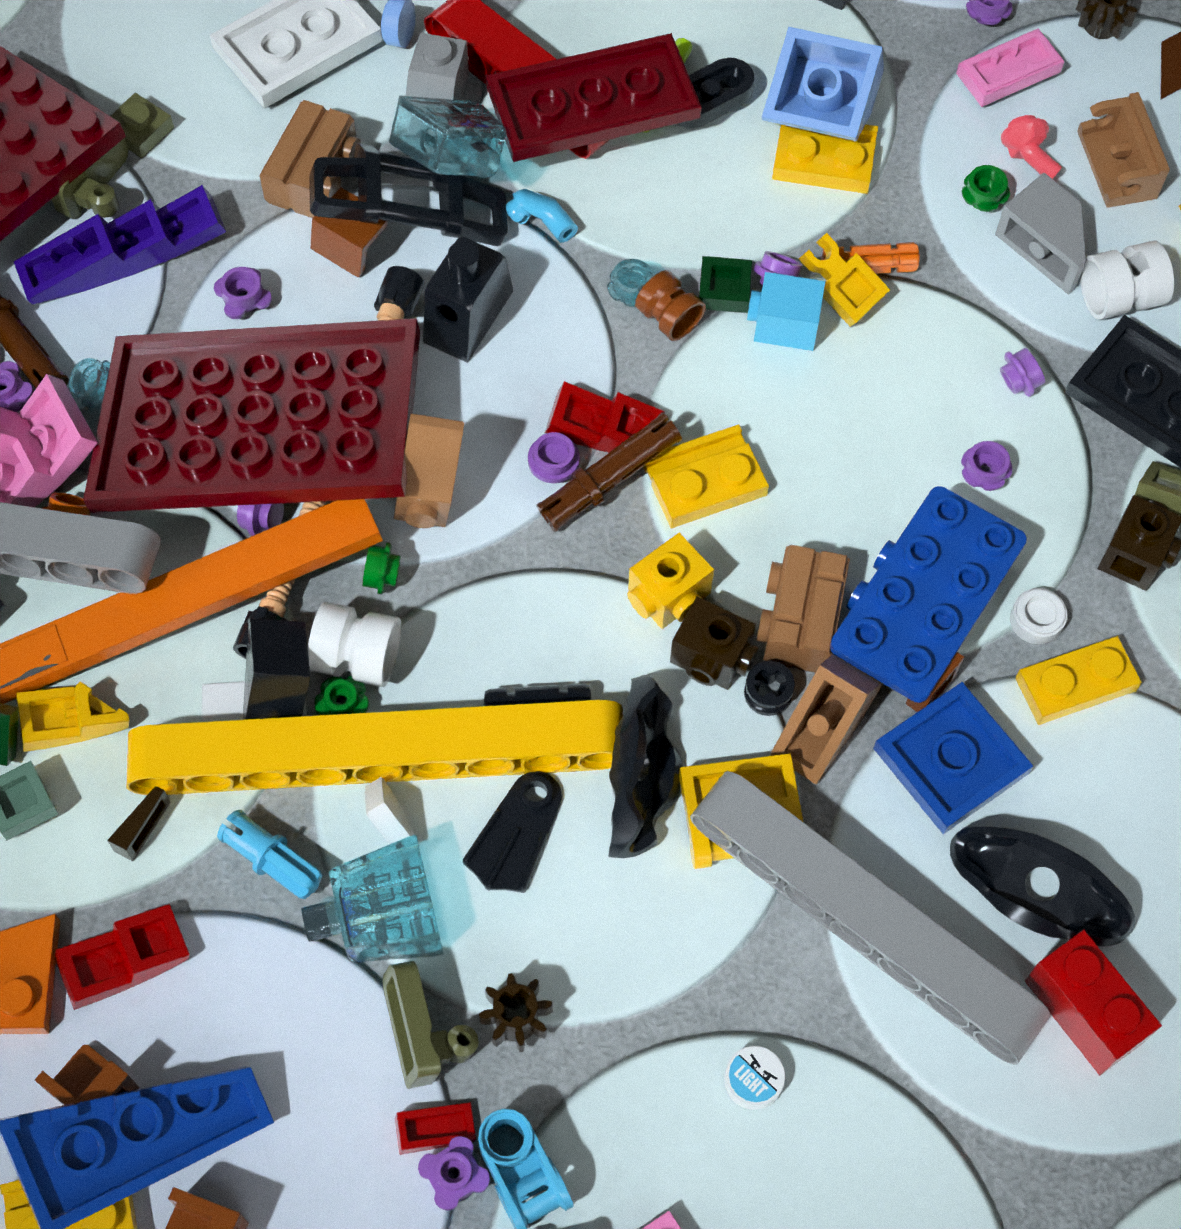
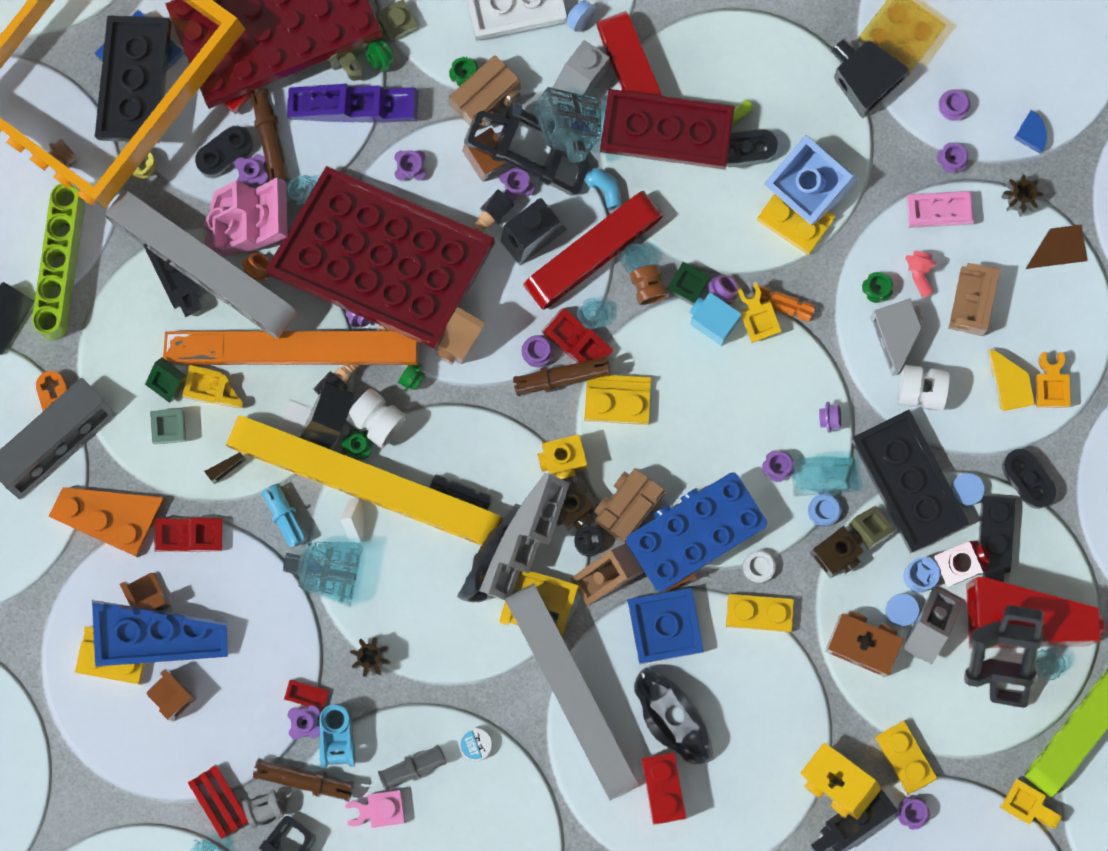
camera: 30 degrees right, 15 degrees up
olive piece [383,961,479,1089] -> none
black piece [462,771,562,893] -> none
none -> green plate [366,41,394,72]
none -> dark grey pin [378,745,447,791]
none -> green plate [449,57,478,87]
none -> light grey slope [480,473,570,600]
none -> medium lavender plate [499,168,535,201]
none -> red beam [523,191,664,310]
none -> clear light blue plate [577,298,608,329]
none -> clear light blue slope [792,456,859,497]
none -> light blue tile [808,494,841,527]

